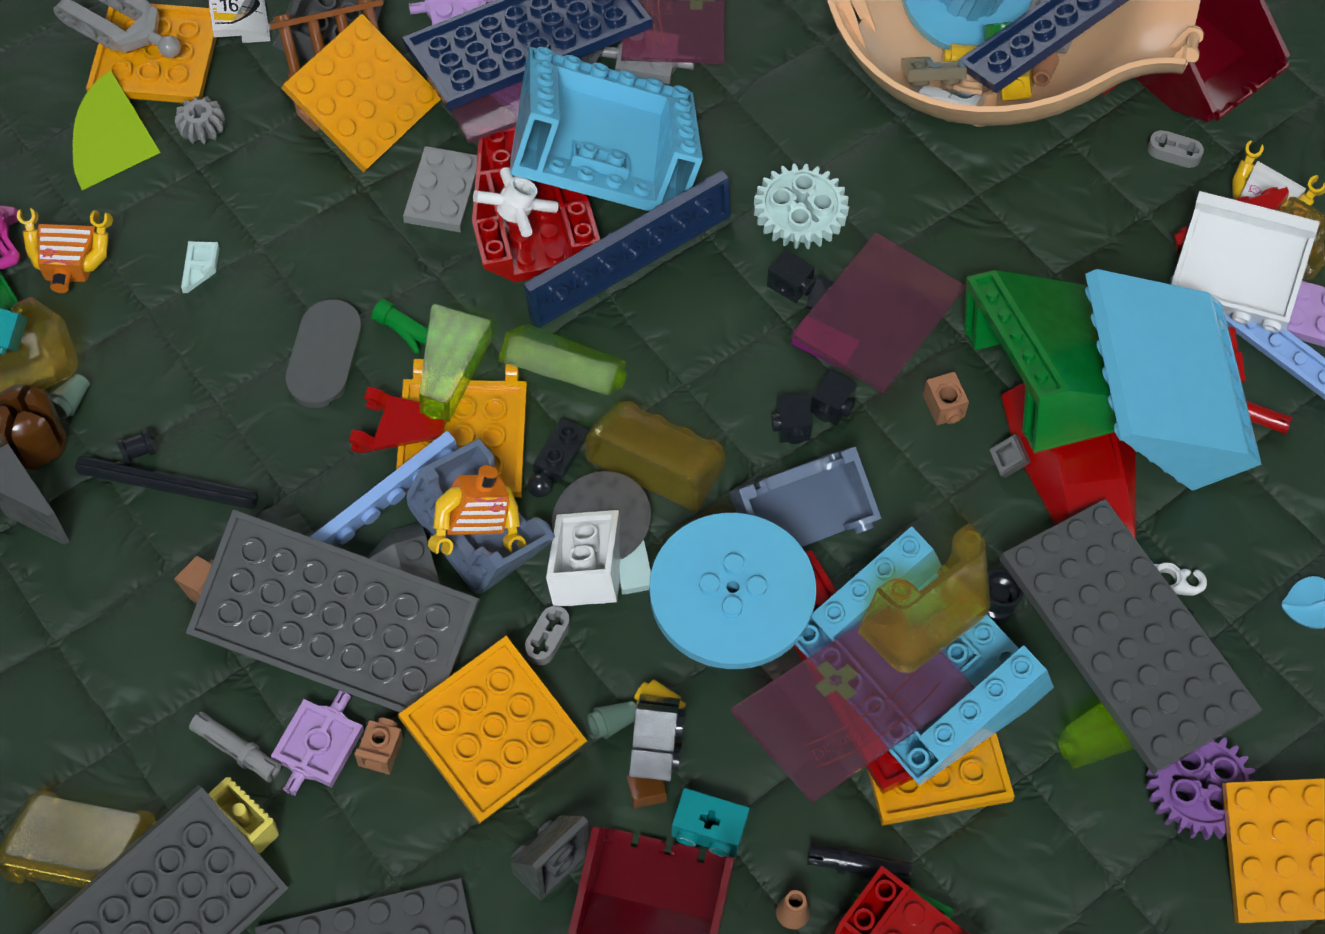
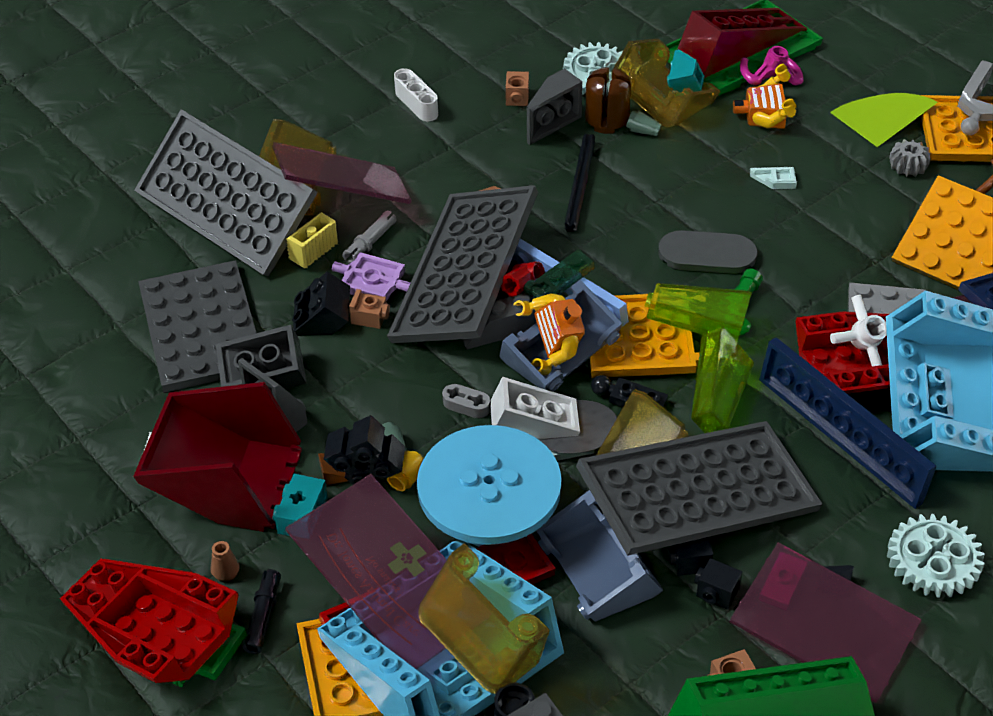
camera: 90 degrees right, 15 degrees down
black bush [116,428,156,465] -> none
red flag [349,387,449,453] -> none
light orange plate [398,636,587,824] -> none
black brick [767,250,815,303] -> none
none -> dark grey slope [216,325,307,389]
none -> clear pink piece [272,142,411,204]
none -> black slope [292,271,350,336]
none -> red piece [501,261,545,296]
none -> clear green plate [524,249,595,298]
none -> dark grey plate [576,421,822,556]

